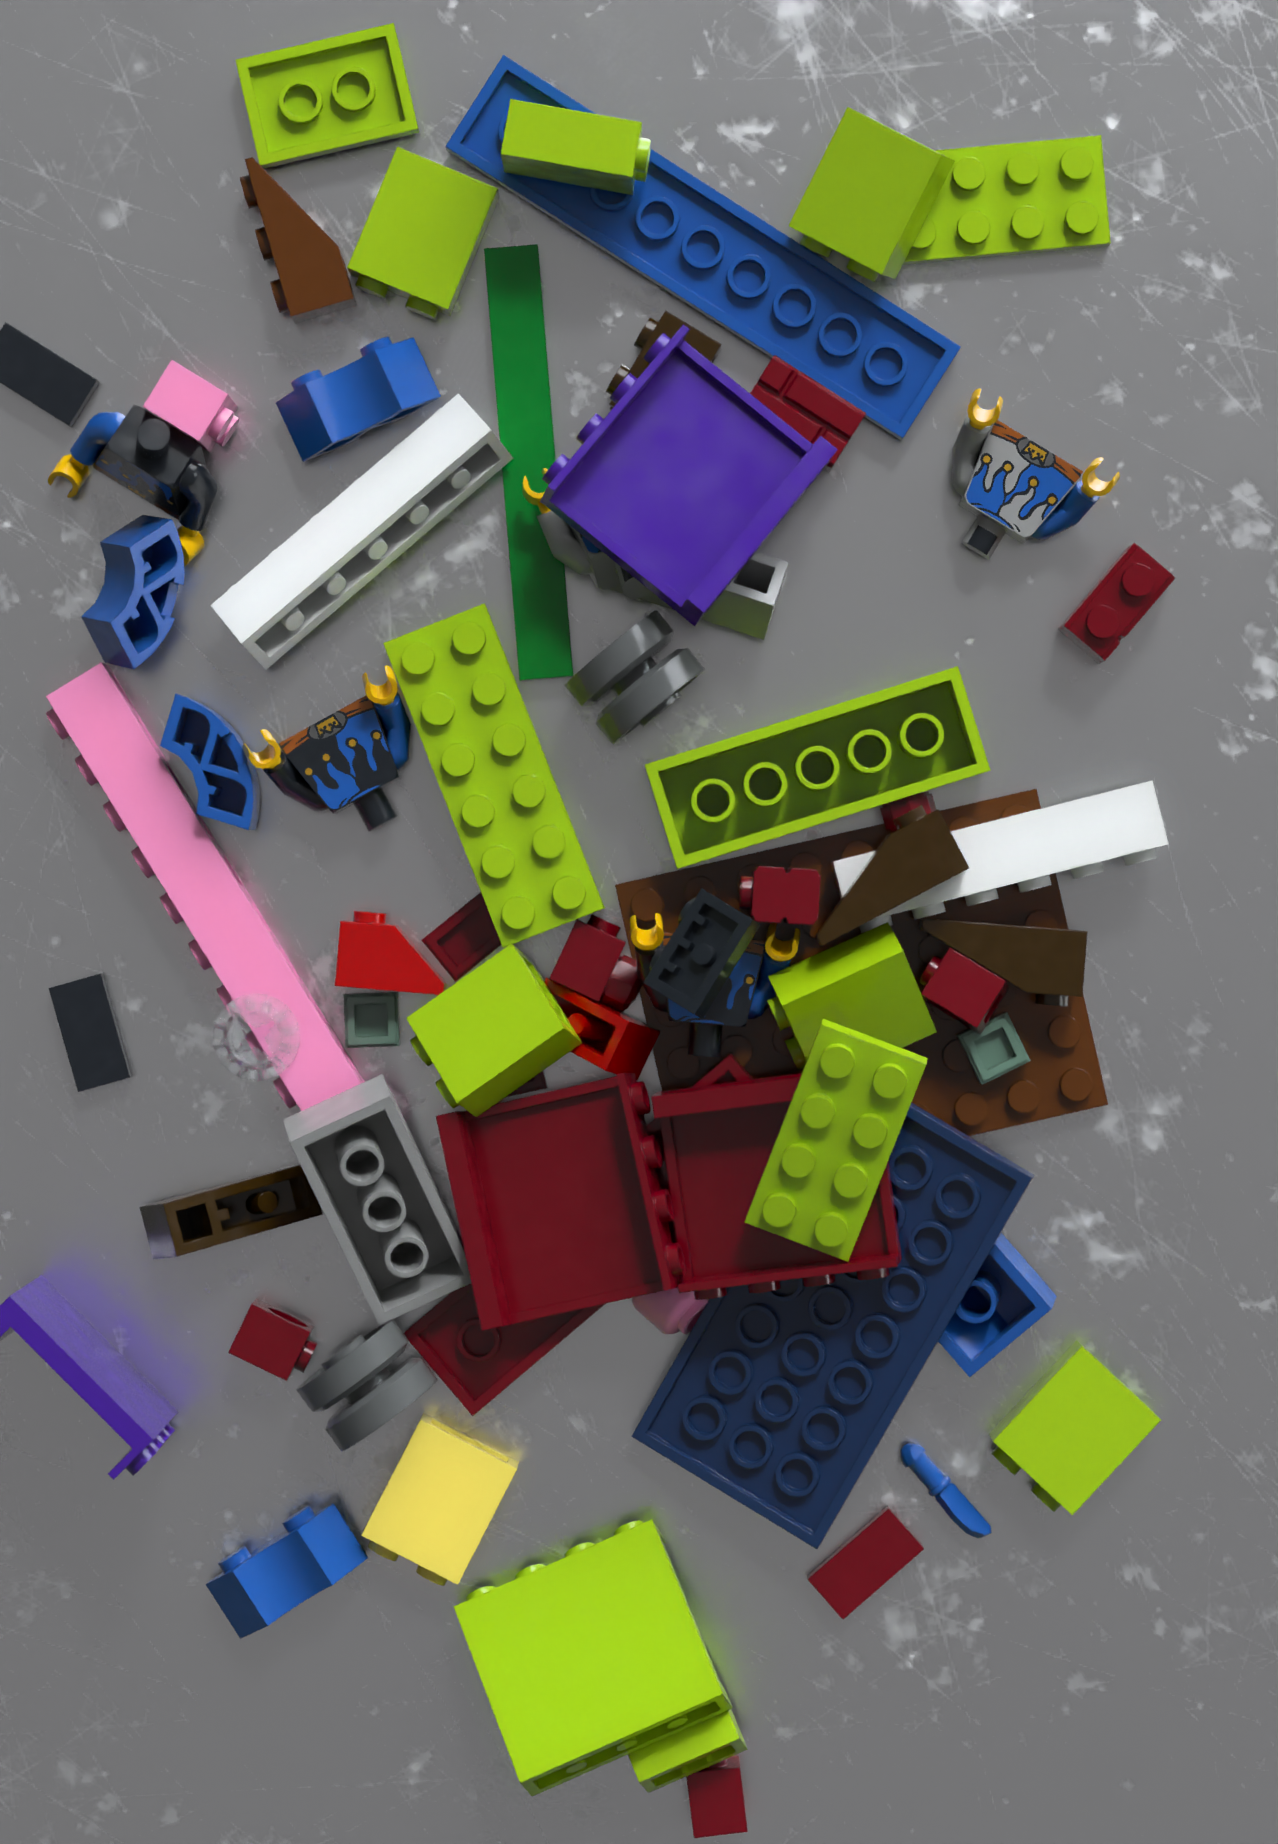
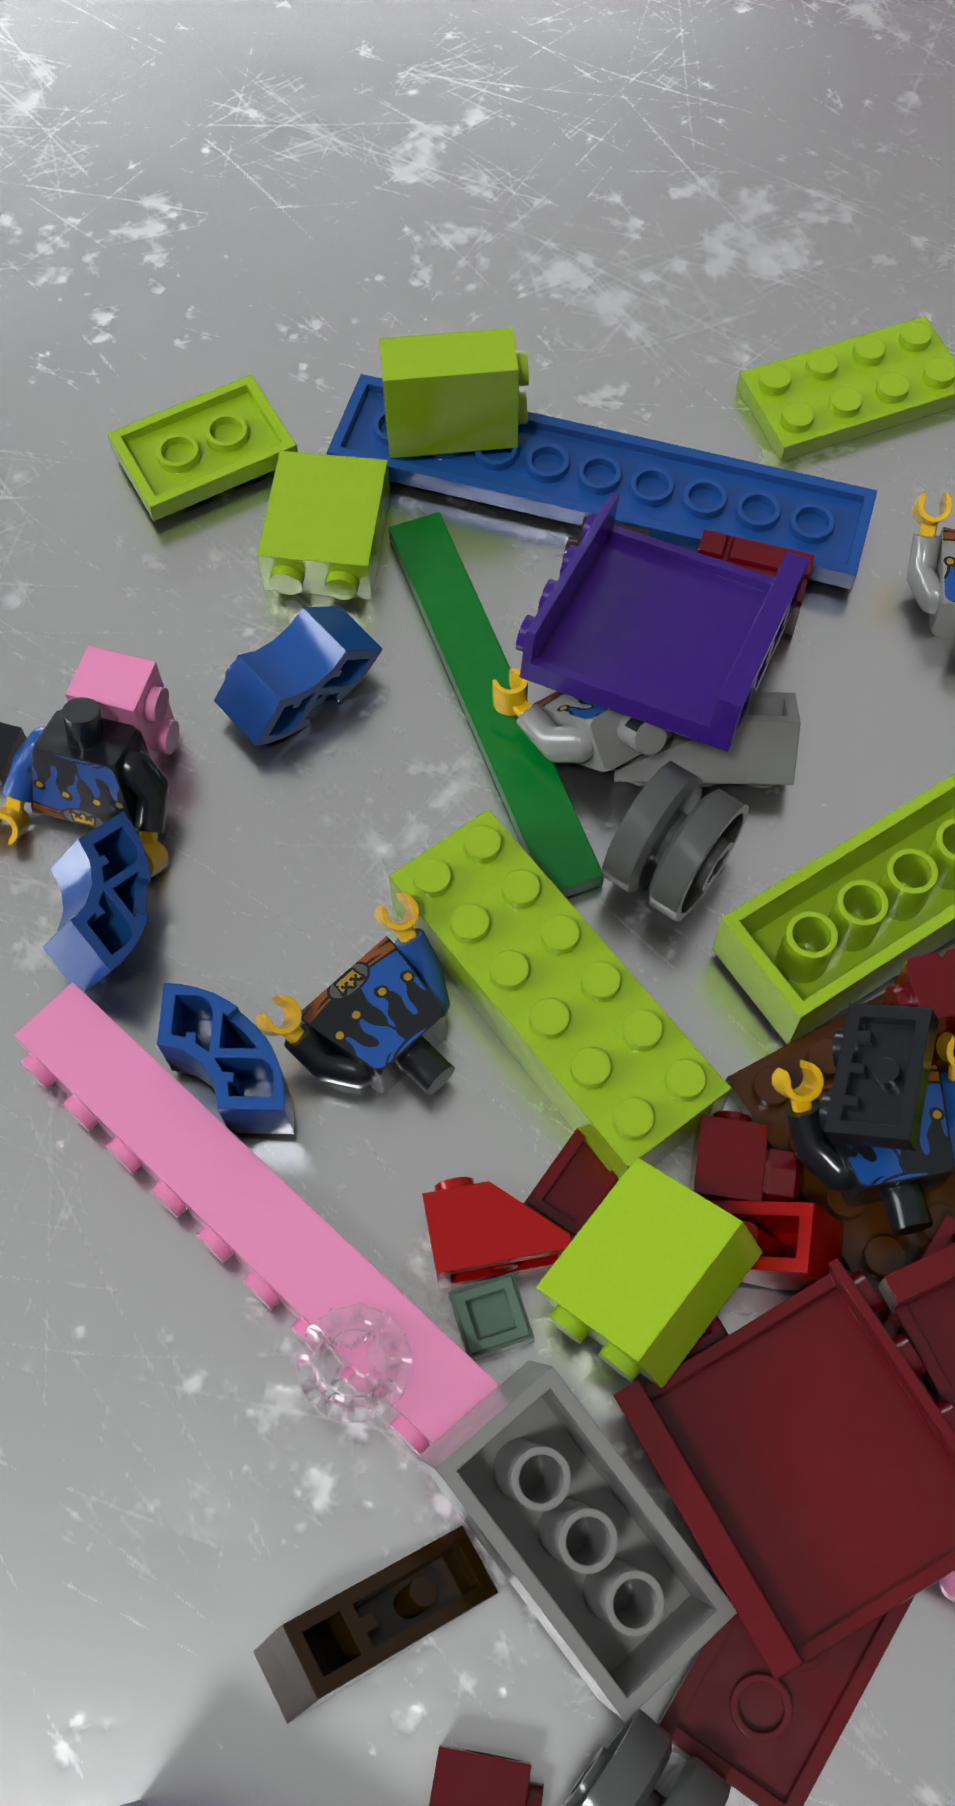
camera: 10 degrees left, 25 degrees down
black tile [49,973,132,1092] -> none
white brick [210,394,513,670] -> none
reddish brown slope [240,157,357,324] -> none
lime brick [789,107,955,282] -> none

